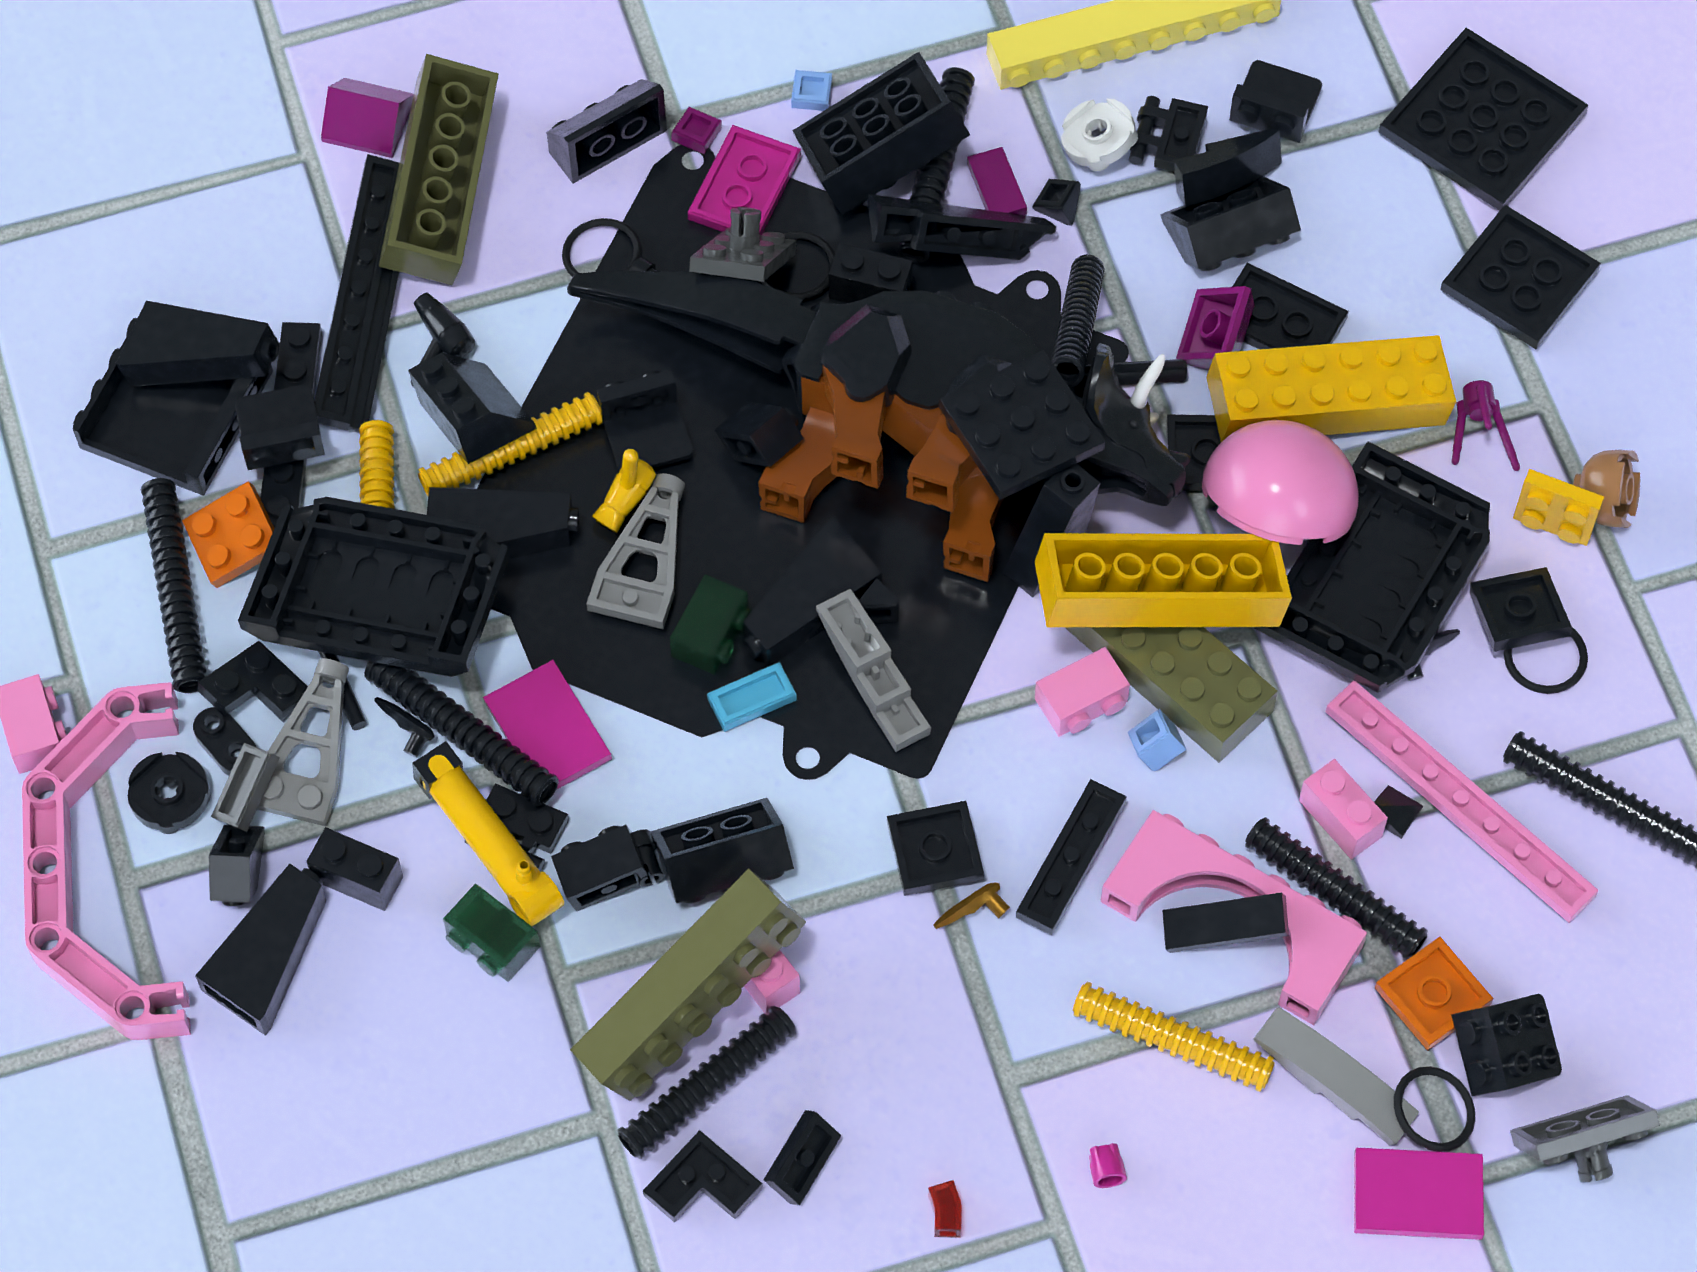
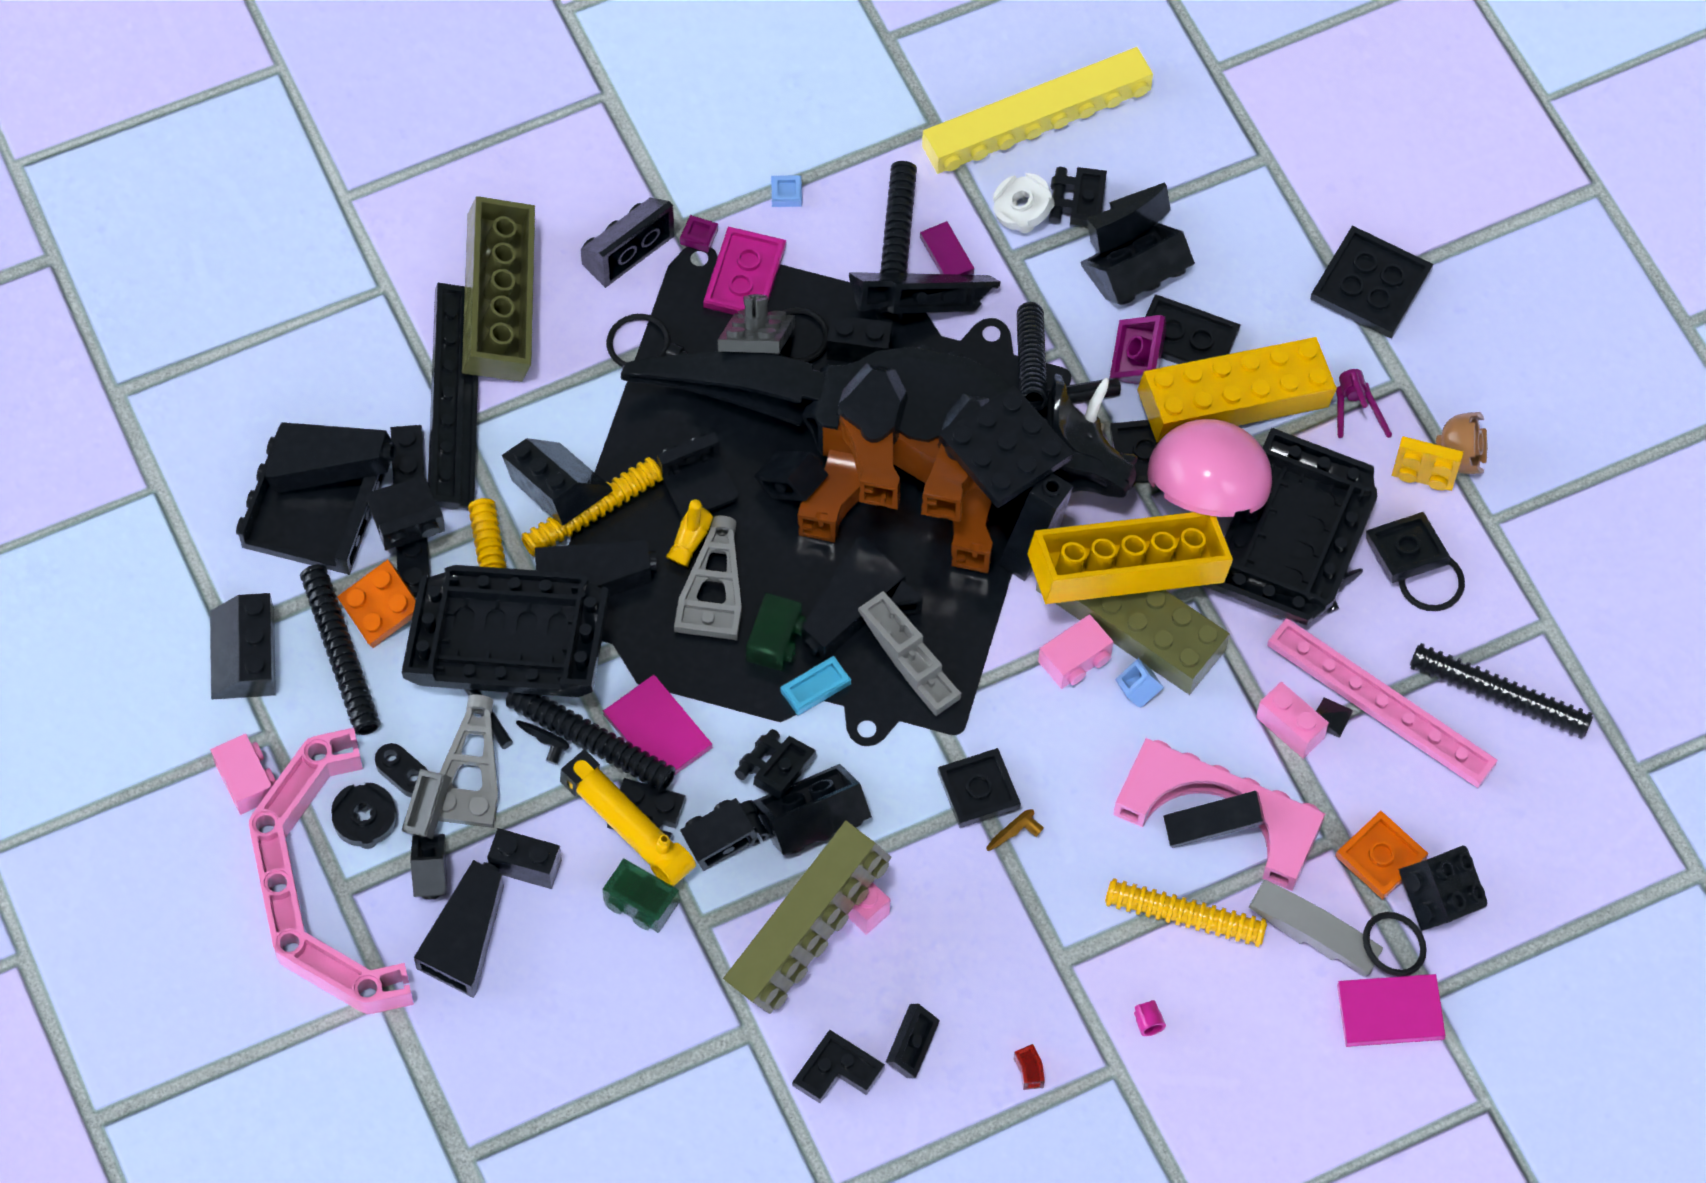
camera: 10 degrees left, 0 degrees up
black plate [198,641,308,721] -> none
magenta slope [321,78,414,158] -> none
black piece [411,292,475,388] -> none
black piece [617,1006,796,1159] -> none
black slope [792,52,970,215] -> none
black plate [1016,779,1127,935] -> none
black slope [1032,179,1081,225] -> none
black bracket [1229,60,1322,143] -> none
black piece [1245,817,1428,960] -> none
black plate [1378,27,1589,211] -> none
dark grey plate [1510,1095,1660,1182] -> none
none -> black slope [210,593,276,700]
none -> black plate [735,729,816,800]

